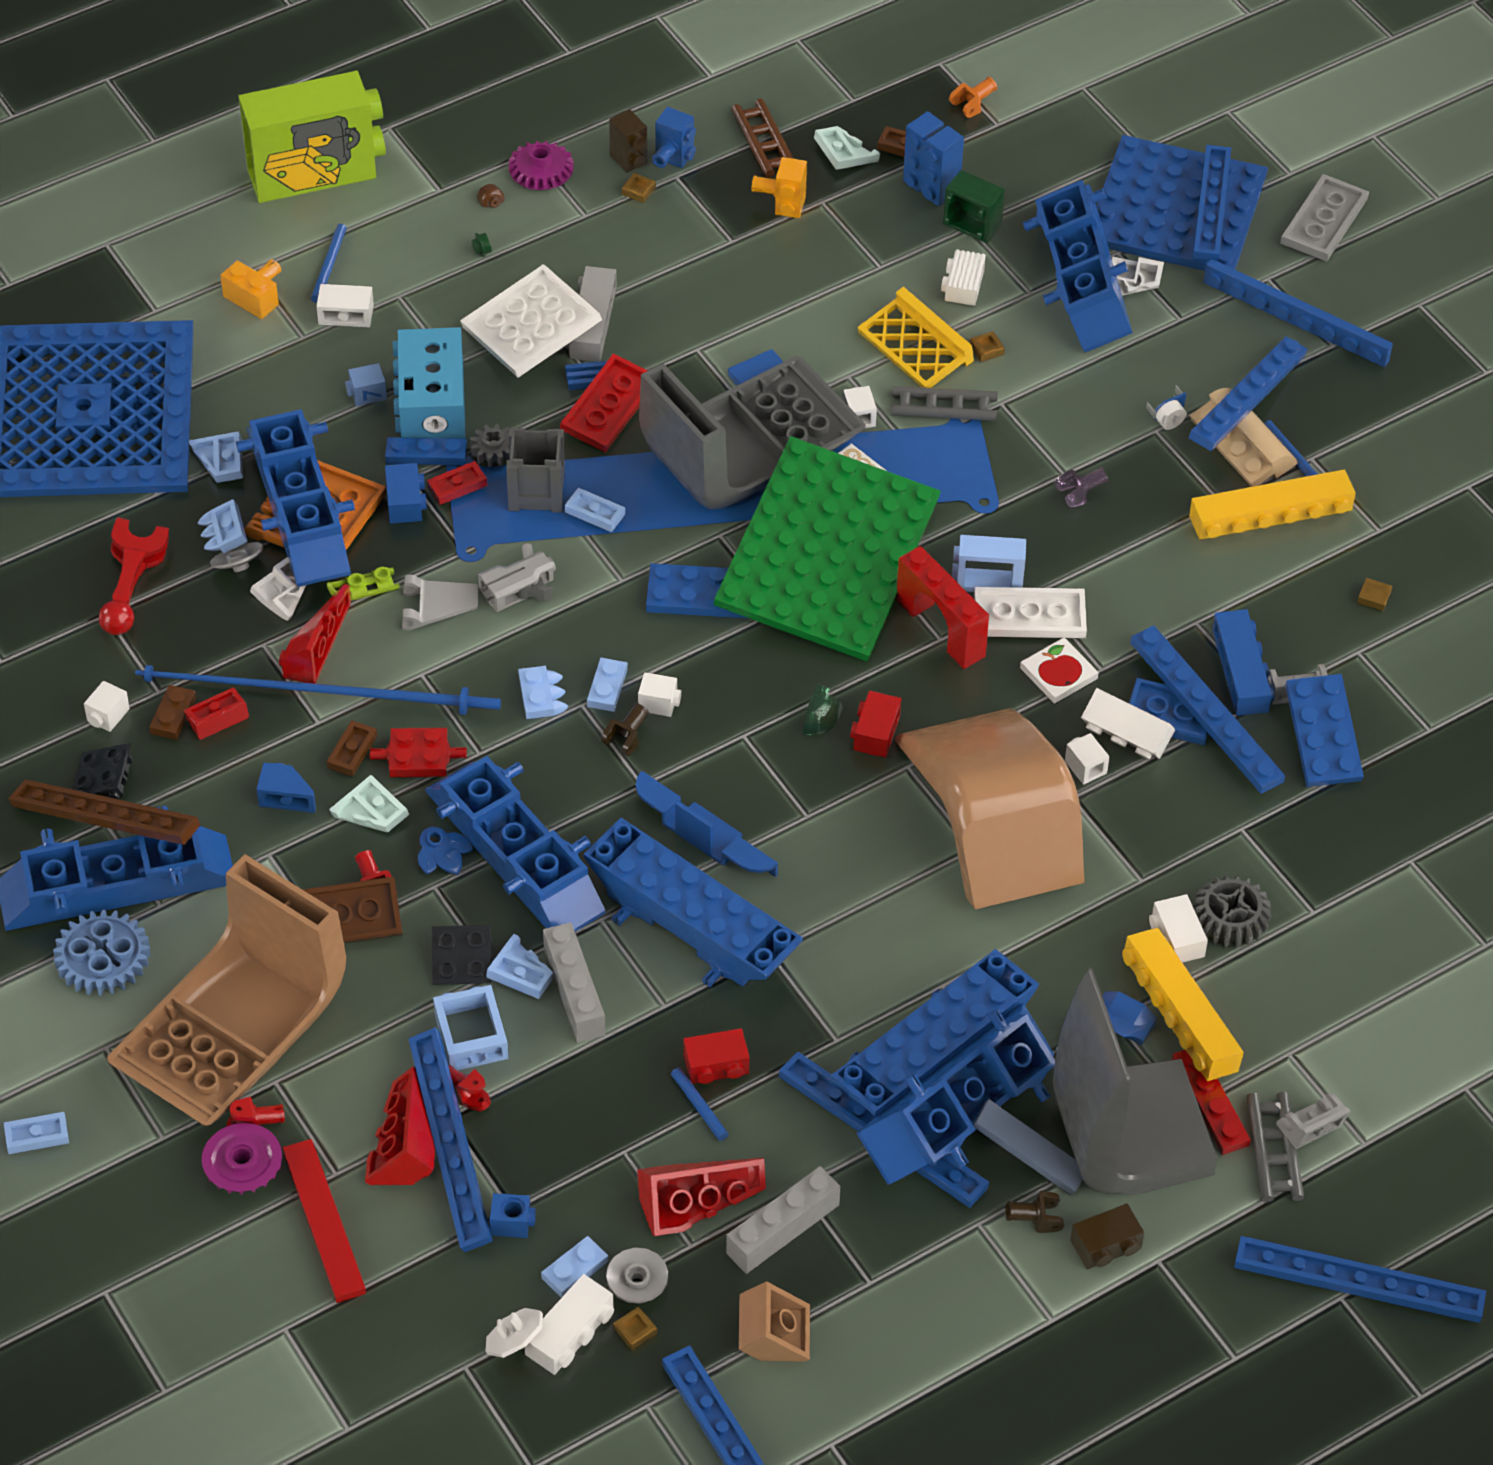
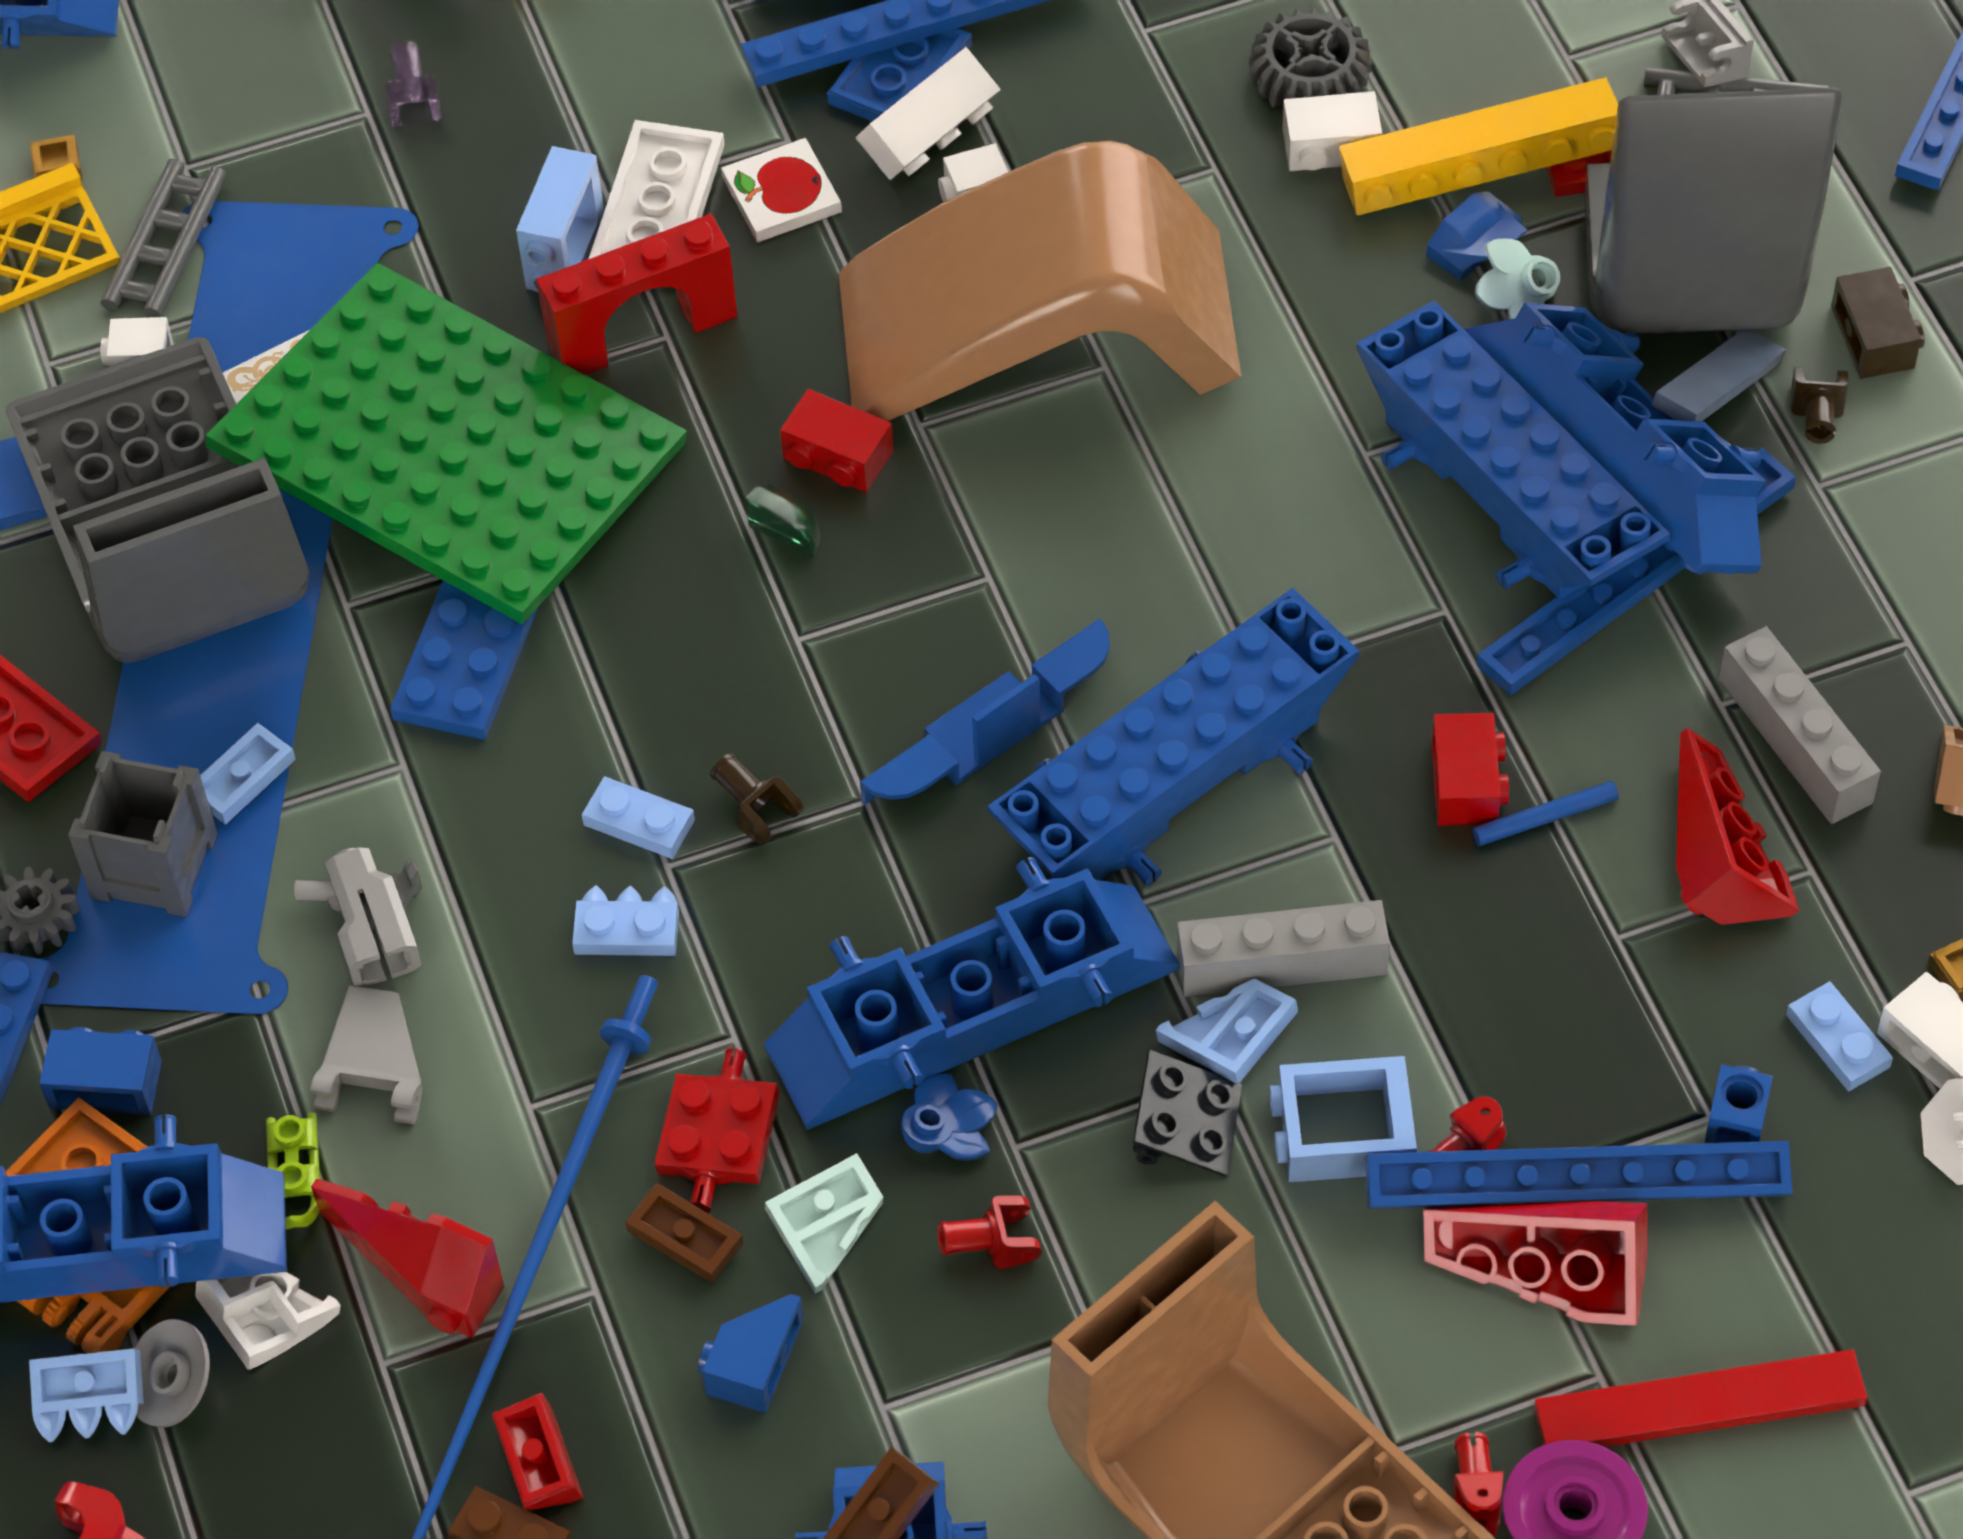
camera: 75 degrees left, 5 degrees up
reddish brown tile [302,877,403,943] -> none
red plate [427,461,488,505] -> none
light grey dish [606,1247,668,1303] -> none
white brick [638,672,681,717] -> none

